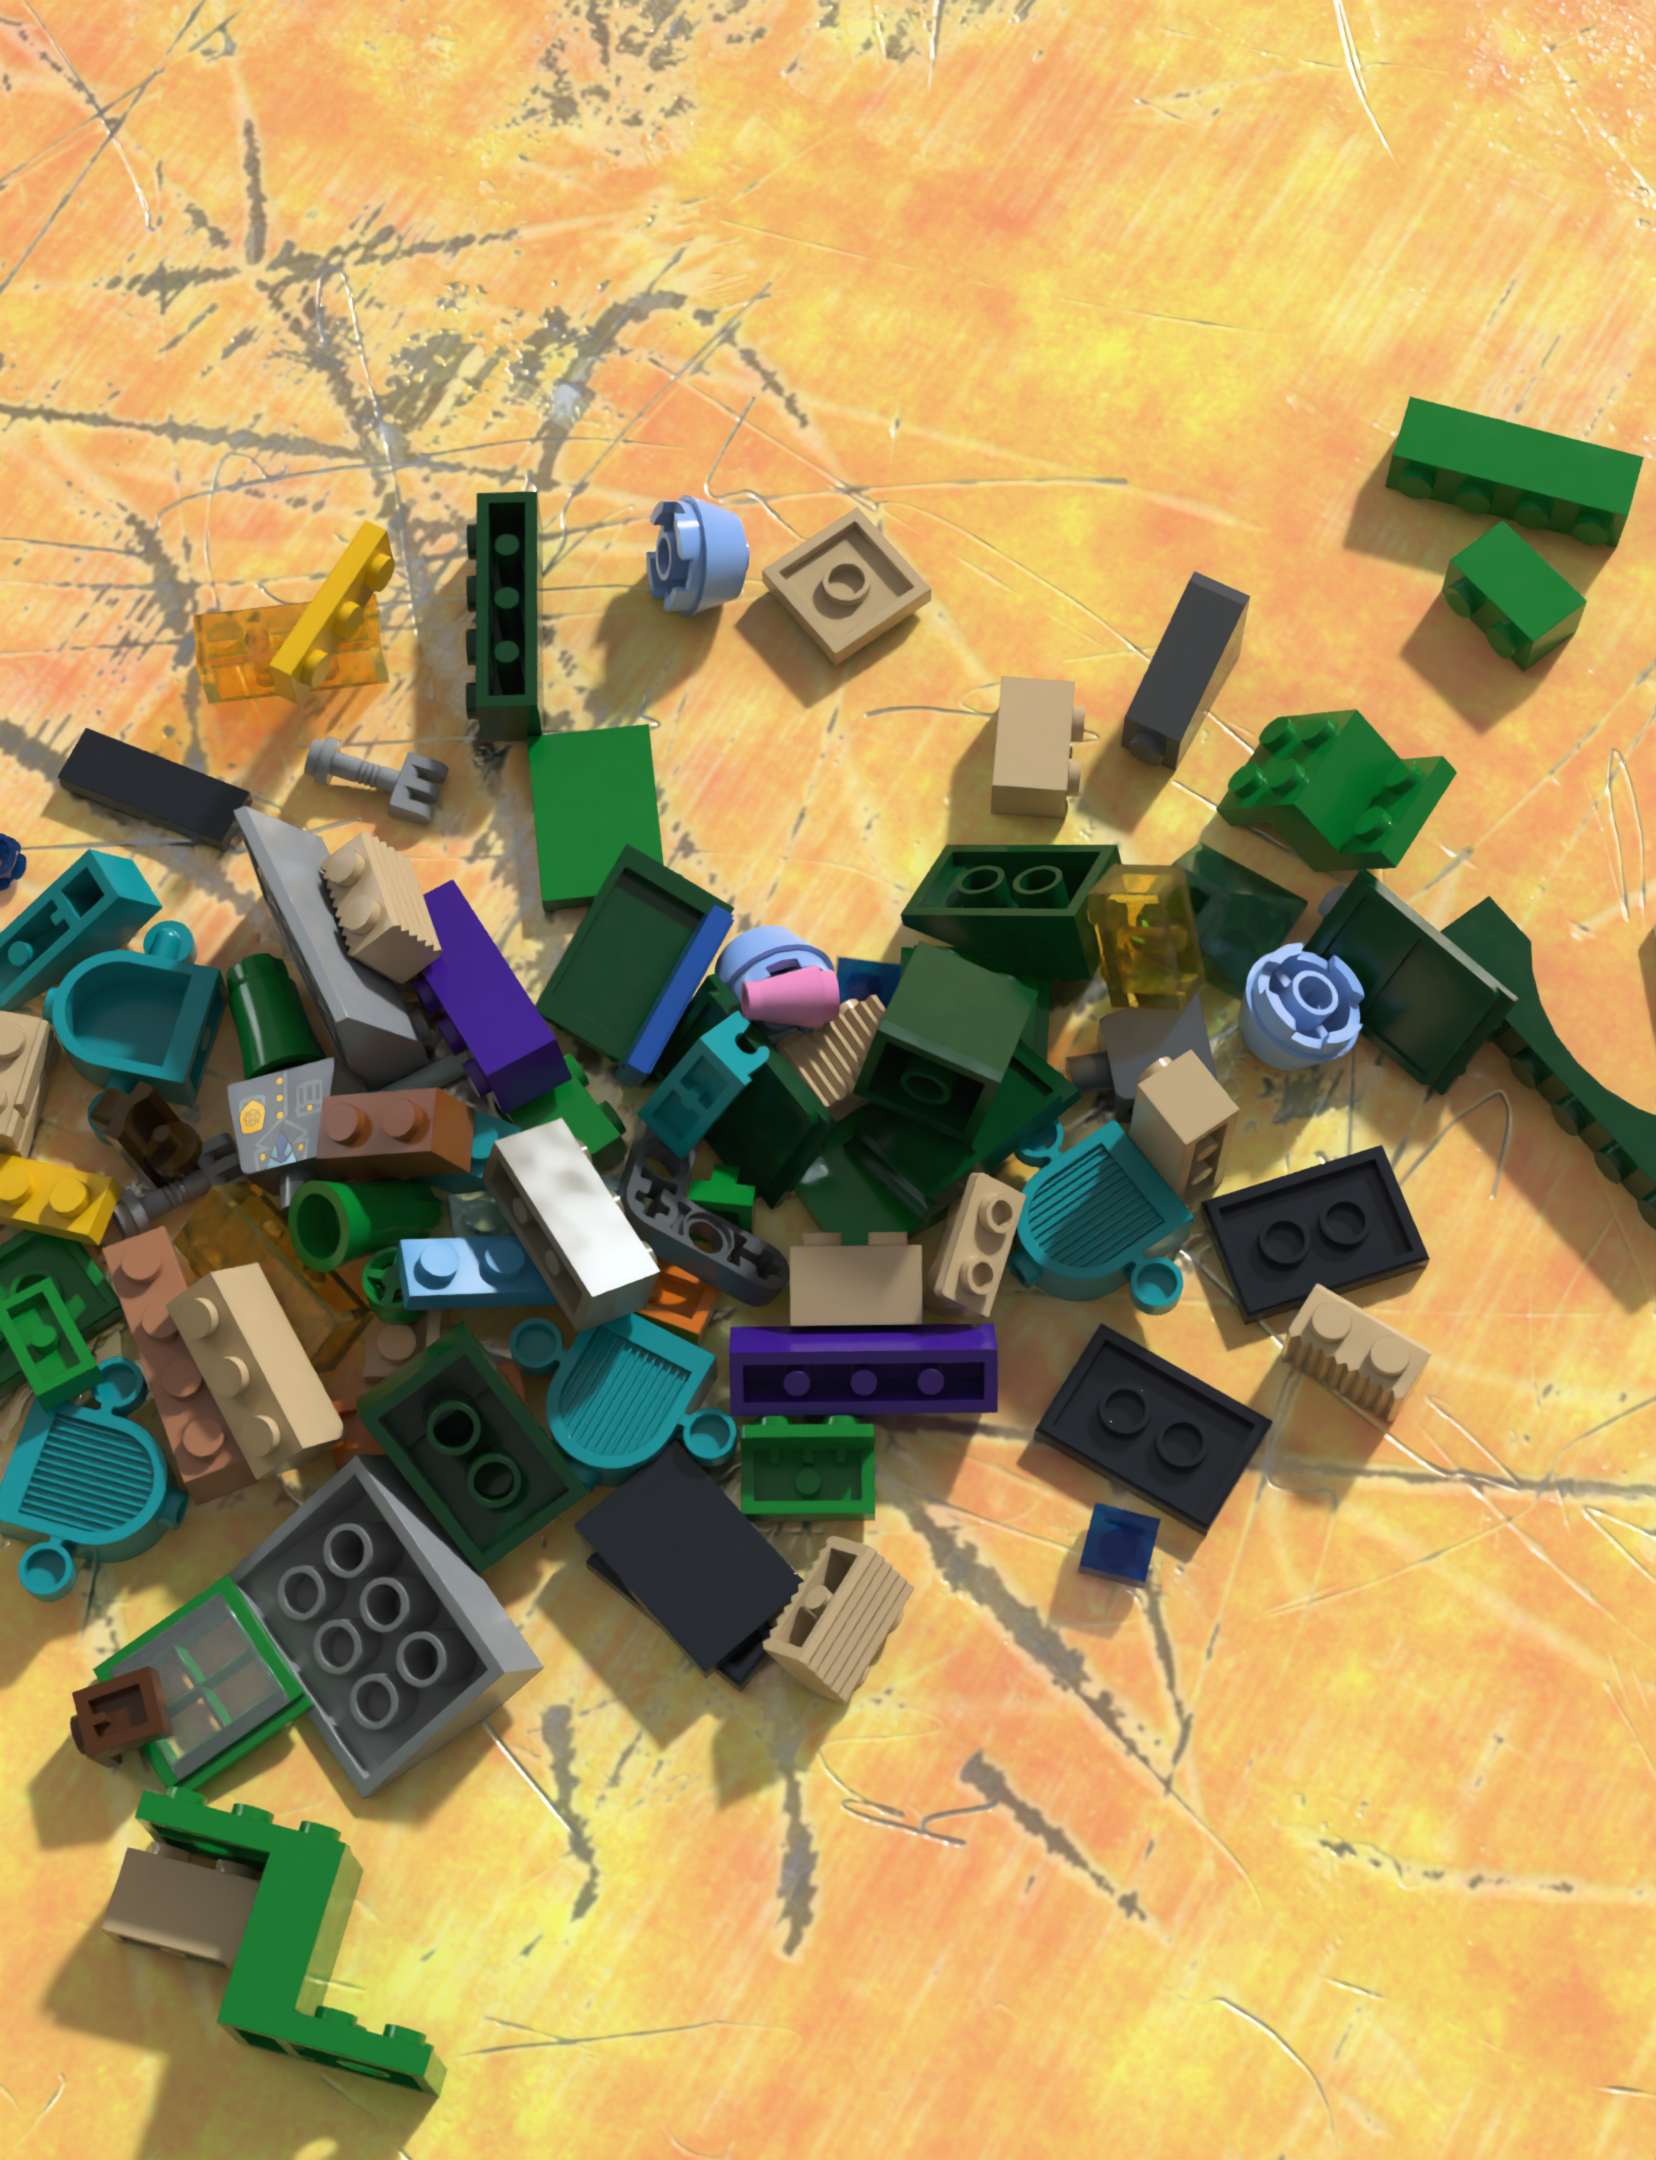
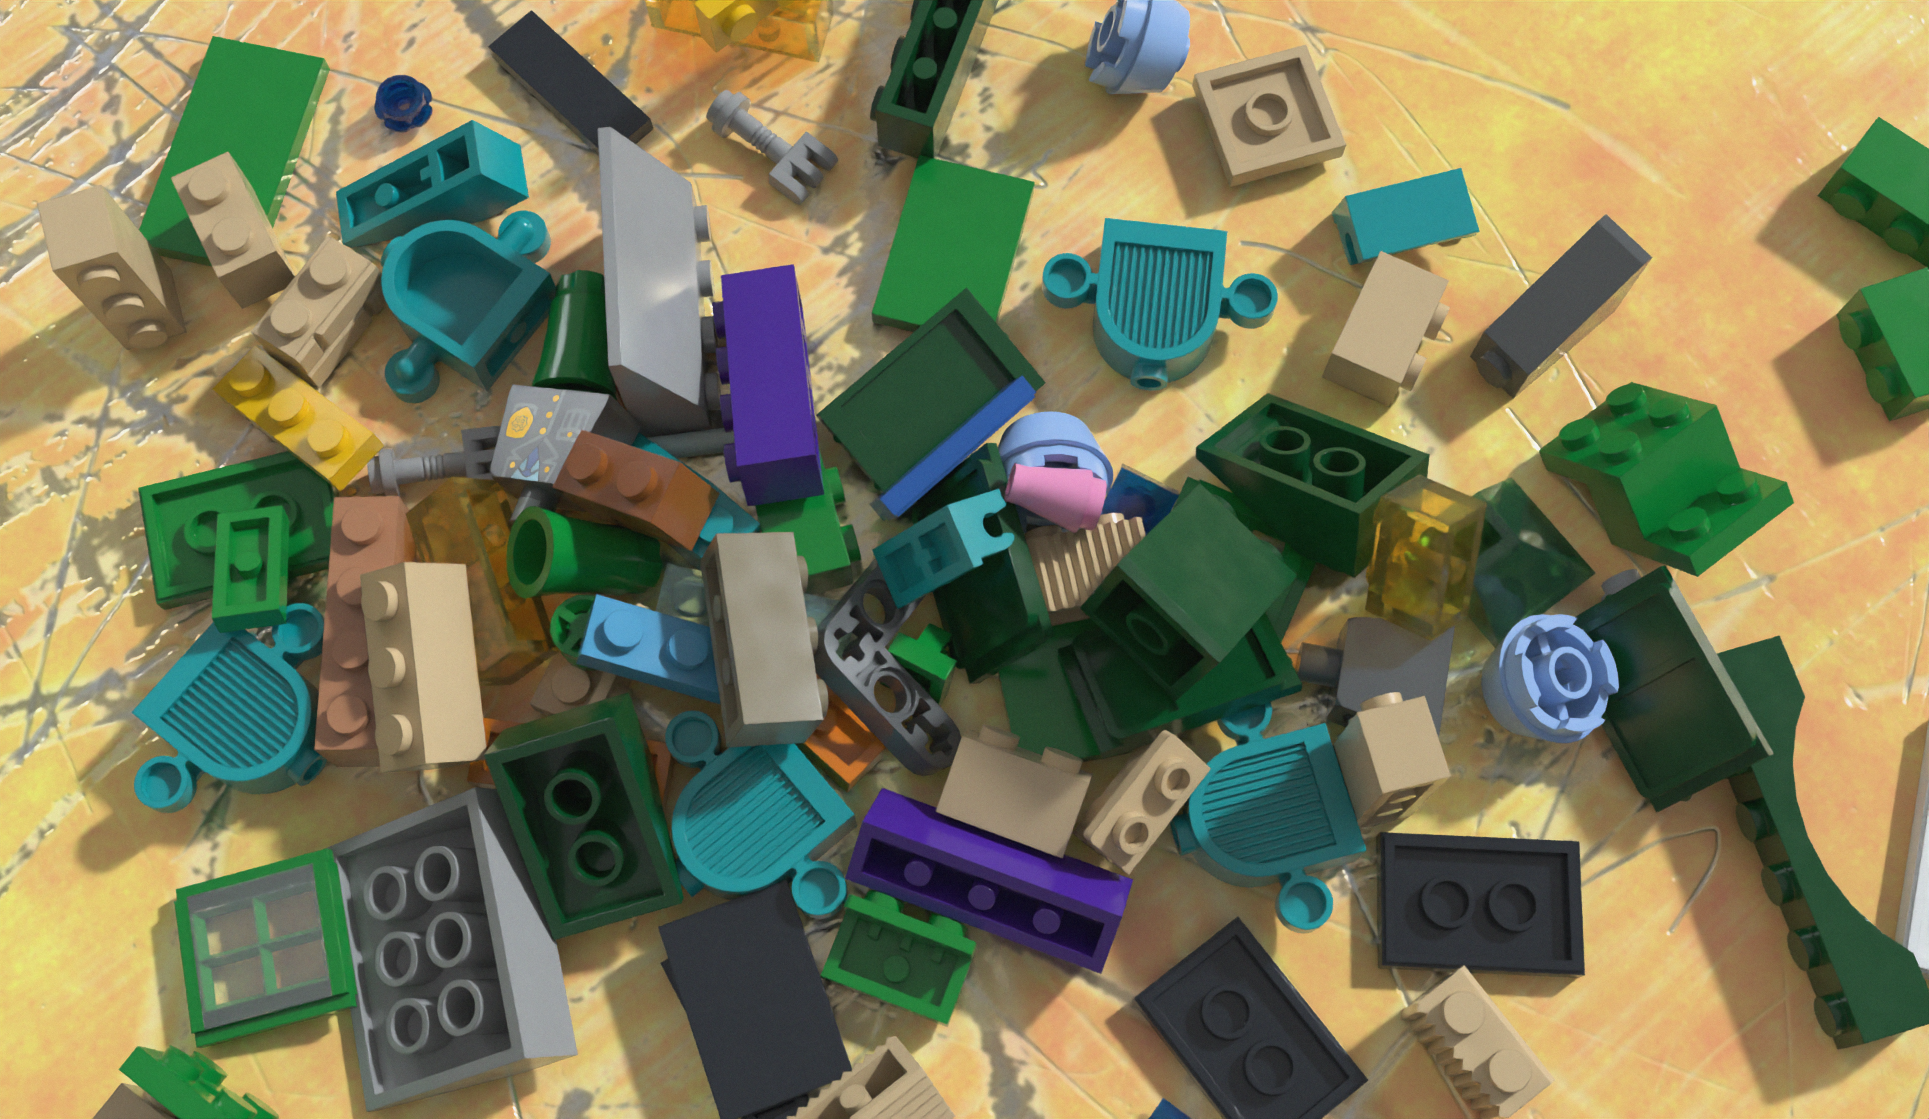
camera: 20 degrees right, 5 degrees up
reddish brown bracket [70,1666,173,1768] -> none
dark brown hips [90,1081,203,1191] -> none
tan brick [320,831,442,984] -> none
none -> teal piece [1042,218,1278,391]
none -> teal hinge [1332,168,1480,265]

